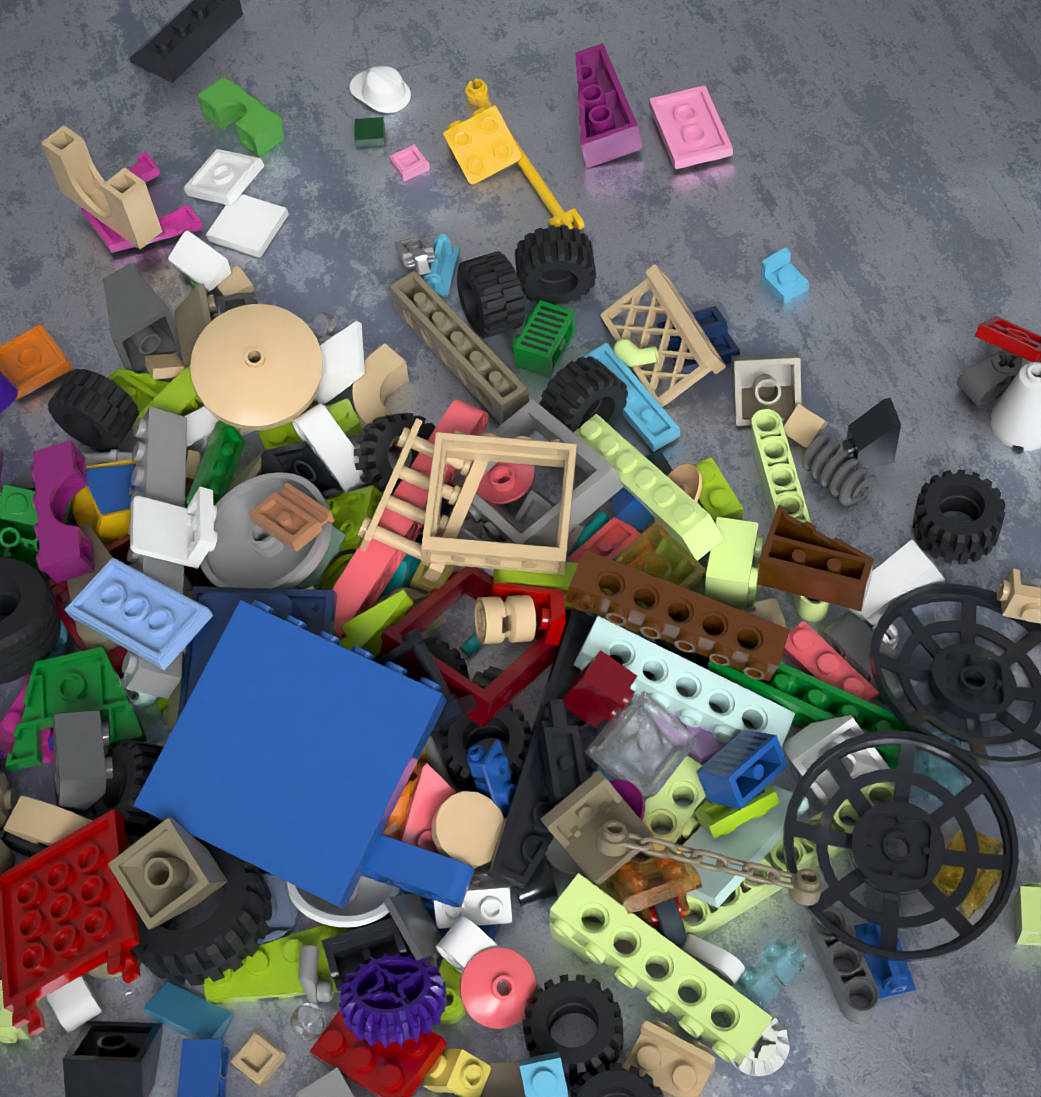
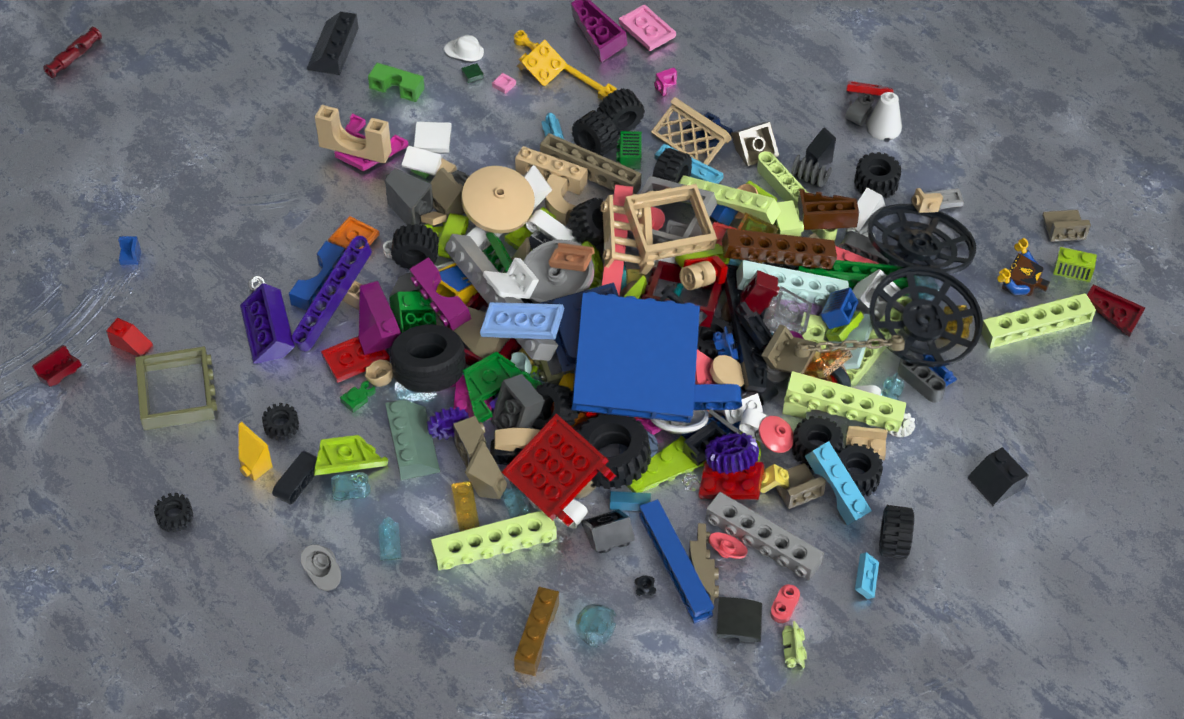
camera: 30 degrees left, 5 degrees down
dark tan slope [108,818,228,930] -> none
white tile [183,149,264,206] -> none
tan tile [230,1030,287,1088] -> none
light grey arm [298,945,333,1004] -> none
light grey hinge [394,236,435,275] -> none
yellowish green arm [614,339,658,367] -> none
medium azure bracket [761,247,809,305] -> none
tan tile [784,403,828,448] -> none
none -> tan brick [515,146,587,195]
none -> dark pink bracket [654,68,677,96]

